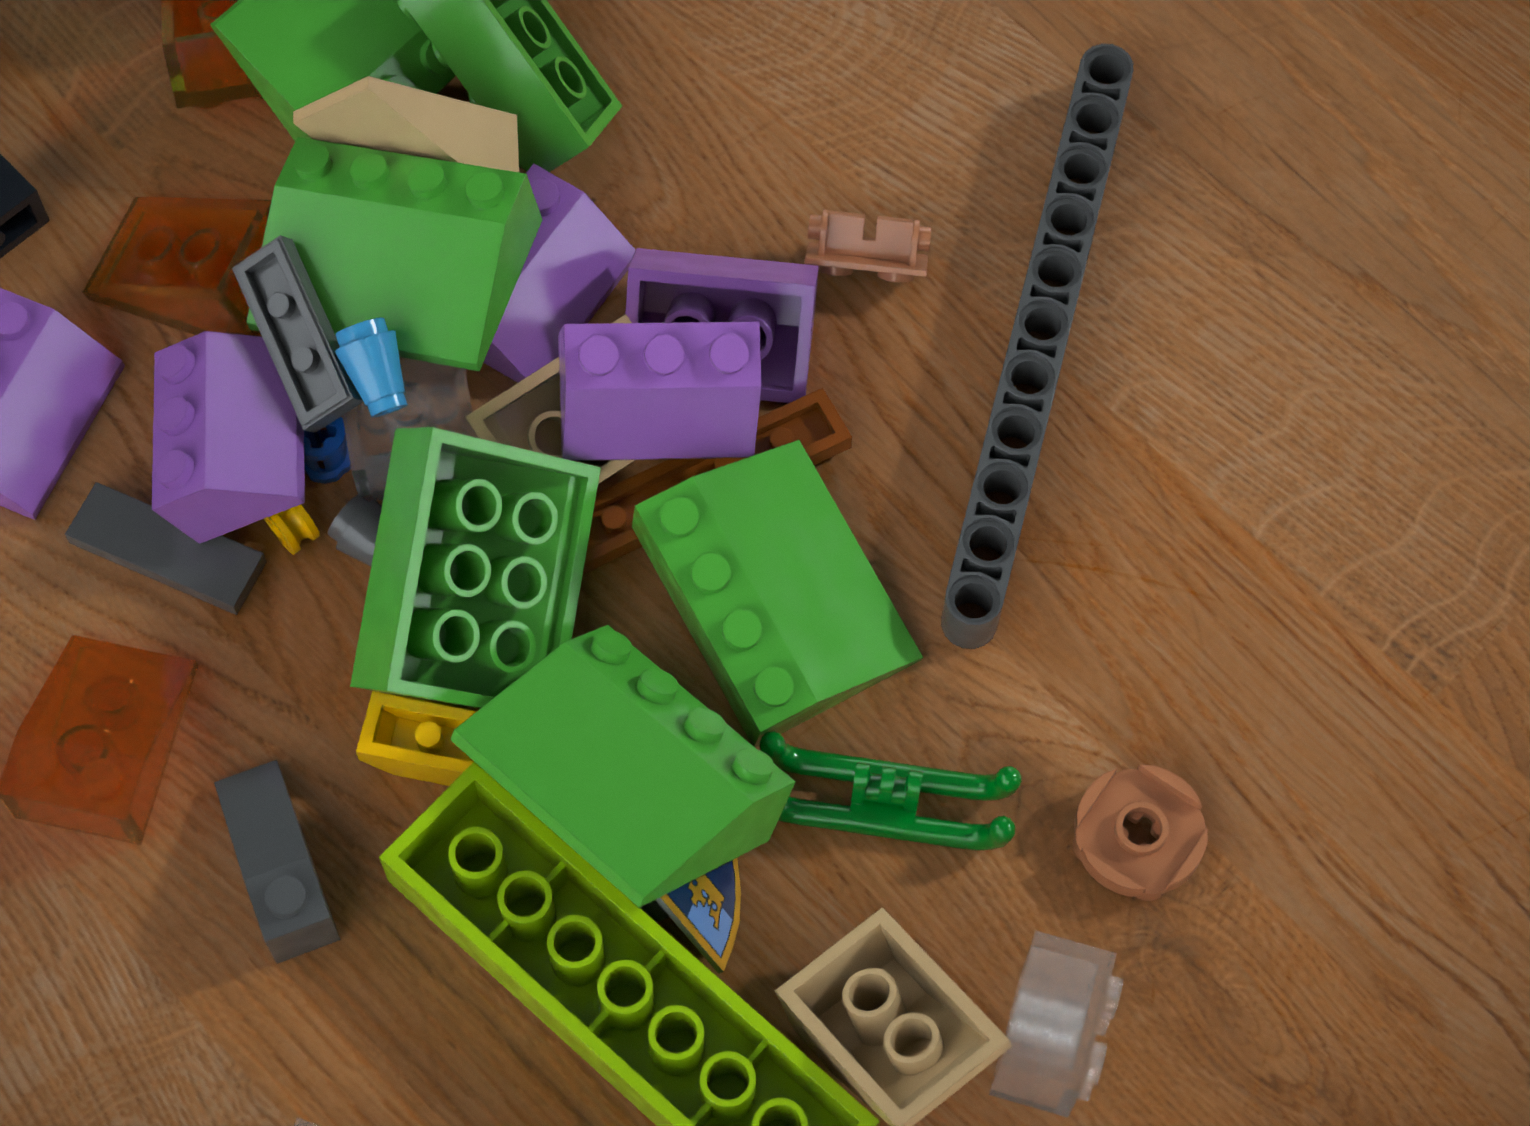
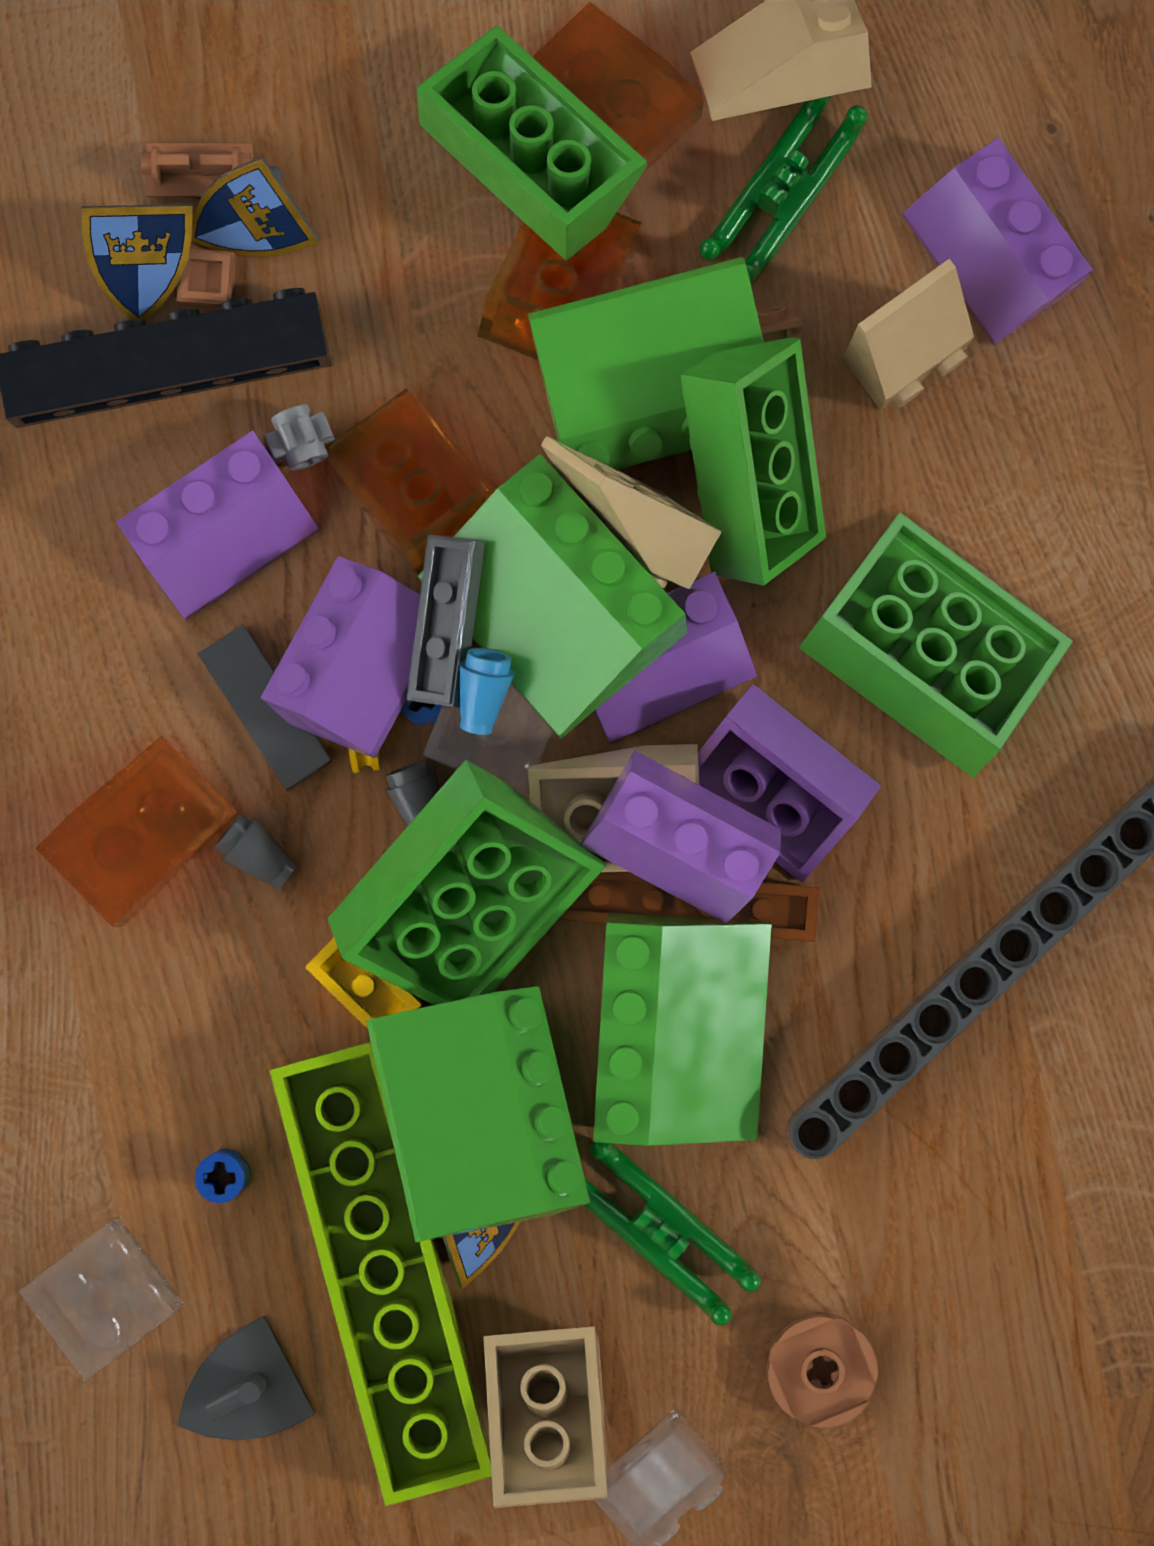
camera: 35 degrees right, 20 degrees up
dark grey slope [214,760,341,964] -> none
nougat hinge [804,209,932,282] -> none
none -> blue bush [194,1149,251,1203]
none -> dark grey cone [214,814,298,890]
none -> light grey gear [264,404,335,471]
none -> bright green slope [798,513,1073,778]

